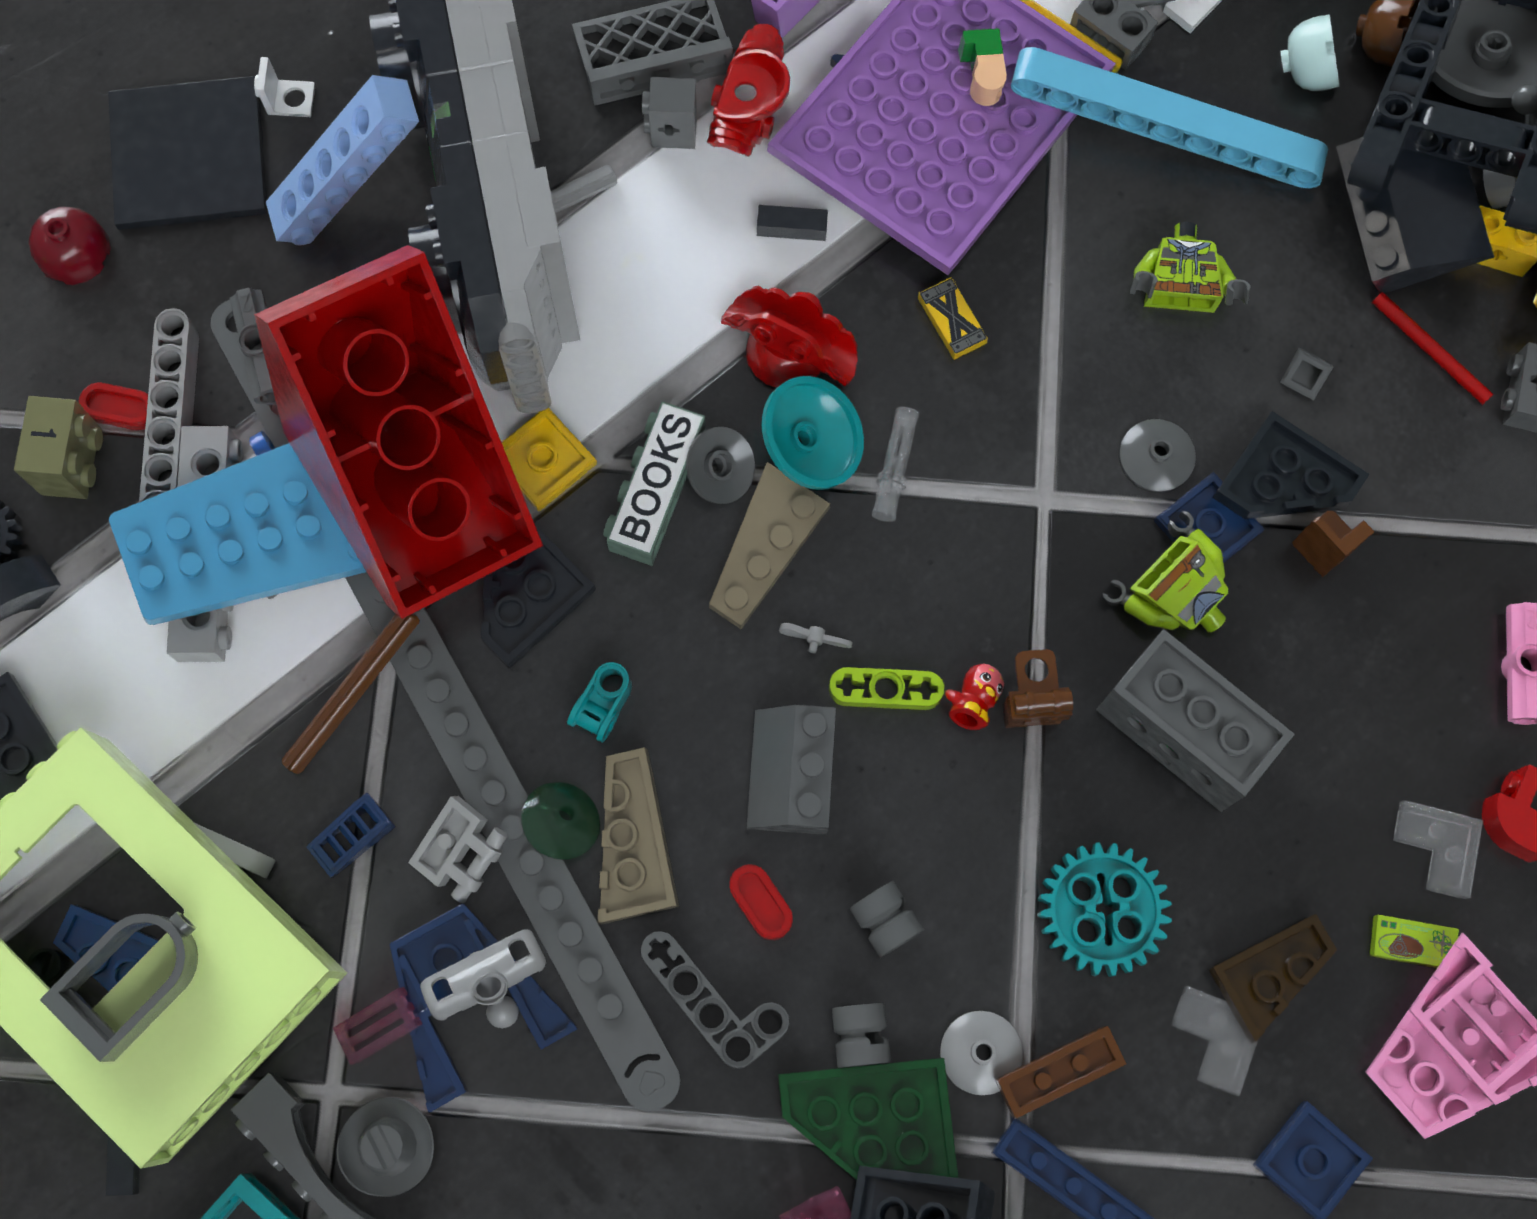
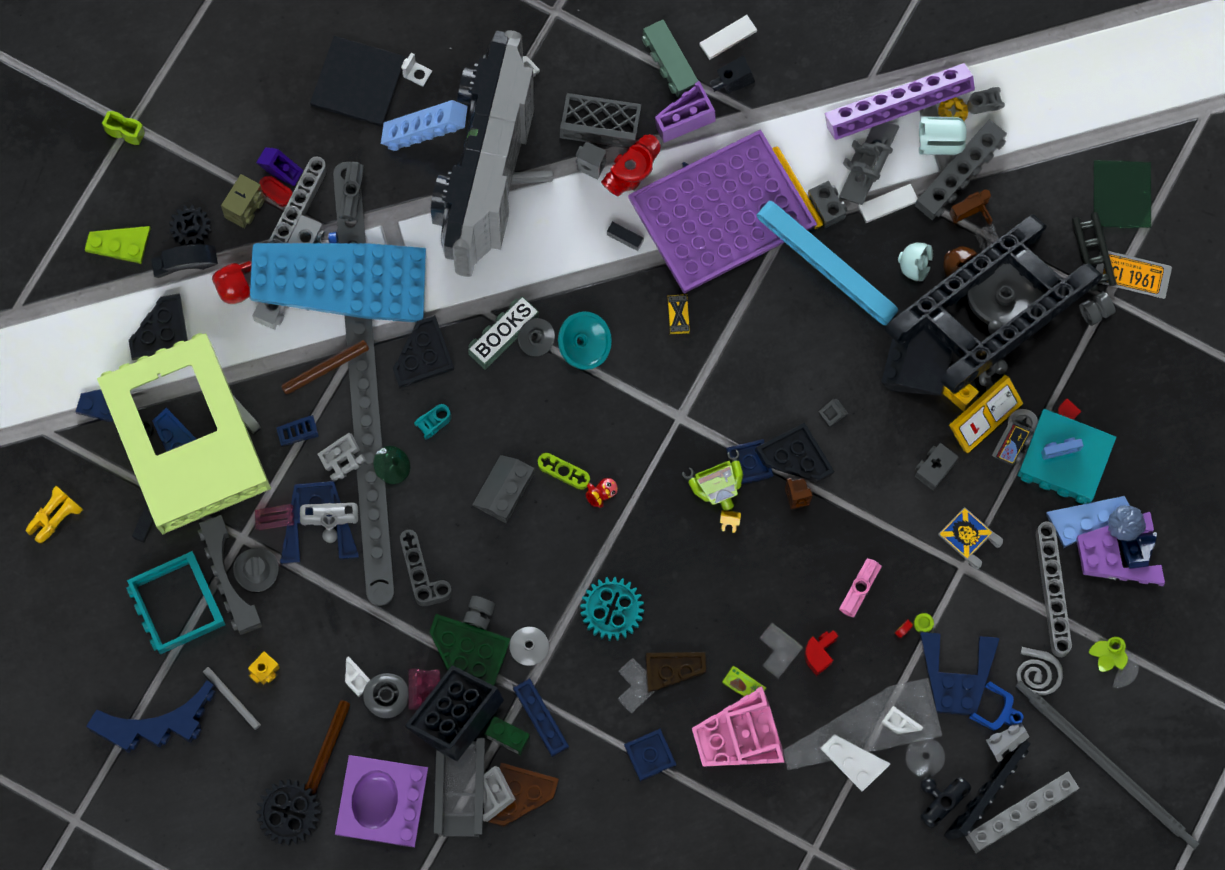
camera: 25 degrees right, 0 degrees up
dark red cylinder [28,207,111,285] -> none
dark grey window [40,911,198,1062] -> none
red slope [254,245,543,619] -> none
yellow tile [502,408,597,512] -> none
dark tan wing [597,747,679,924] -> none
dark tan wing [709,462,830,629] -> none
red piece [721,285,858,388] -> none
red tile [730,864,793,940] -> none
light grey piece [779,623,853,653] -> none
dark grey wheel [849,881,924,958] -> none
clear pin [872,407,919,522] -> none
leg [958,28,1007,106] -> none
reddish brown plate [995,1026,1126,1119] -> none
reddish brown piece [1003,649,1073,728] -> none
dark grey piece [1096,629,1295,812] -> none
dark grey dish [1119,419,1196,492] -> none
torso [1130,222,1251,313] -> none
red bar [1372,292,1494,405] -> none
none -> red piece [212,261,251,304]
none -> dark purple slope [256,147,304,186]
none -> yellow tile [720,510,741,533]

